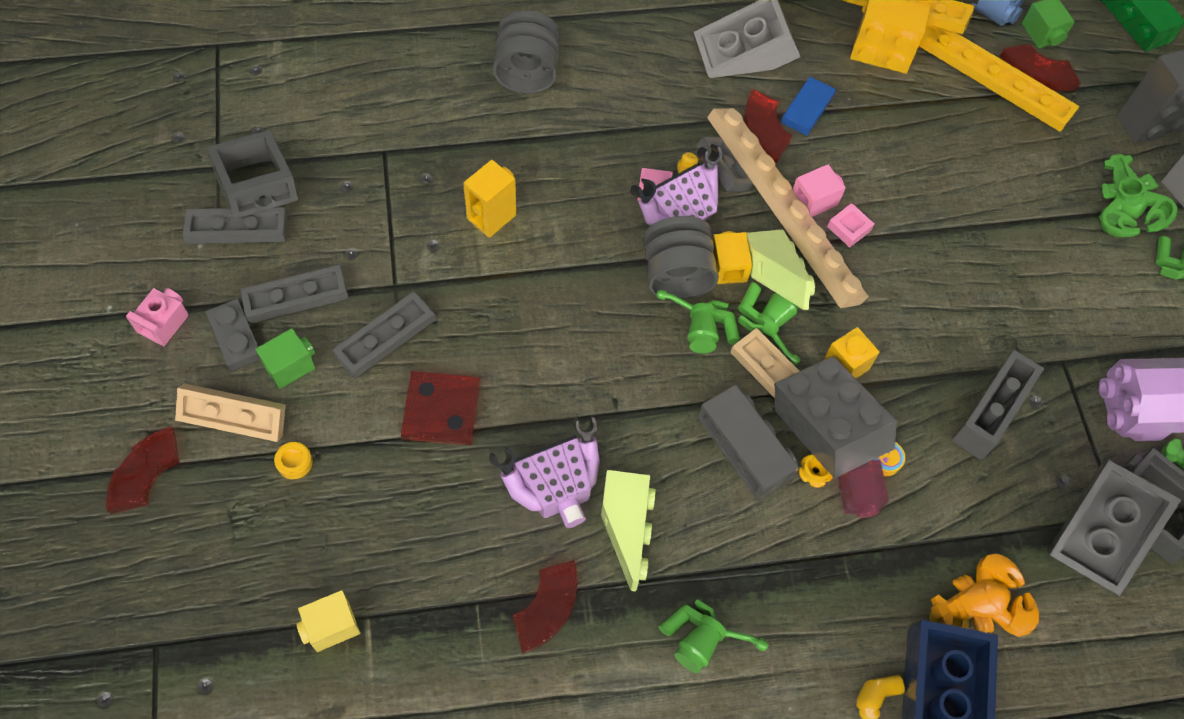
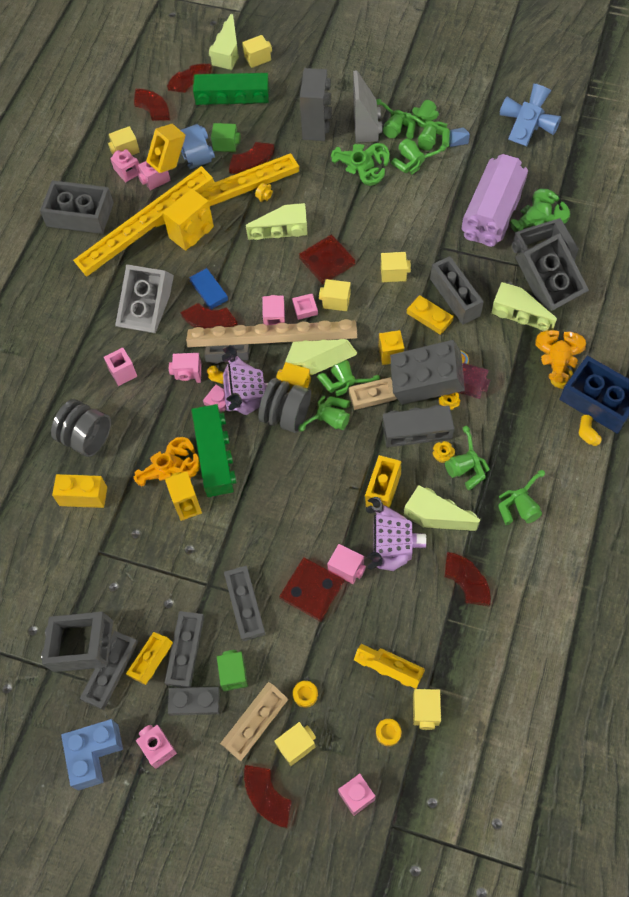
camera: 55 degrees left, 0 degrees up
none -> yellow brick [52,474,107,508]
none -> medium blue brick [61,719,123,790]
none -> bright pink brick [104,348,137,386]
none -> yellow plate [126,632,173,685]
none -> light orange animal [134,437,200,486]
none -> bright pink brick [169,353,202,383]
none -> green brick [191,404,237,497]
none -> yellowish green slope [246,203,307,240]
none -> yellow plate [255,183,273,202]
none -> light yellow brick [274,722,316,766]
none -> clear red tile [299,234,355,285]
none -> light yellow brick [319,279,351,311]
none -> bright pink brick [327,544,366,584]
none -> bright pink brick [338,774,376,816]
none -> yellow hinge [354,644,425,689]
none -> yellow brick [365,455,401,508]
none -> yellow tile [376,719,401,746]
none -> light yellow brick [381,252,411,282]
none -> yellow plate [407,295,454,335]
none -> yellow plate [433,441,455,463]
none -> bright green piece [445,426,490,490]
none -> yellowish green slope [491,282,557,331]

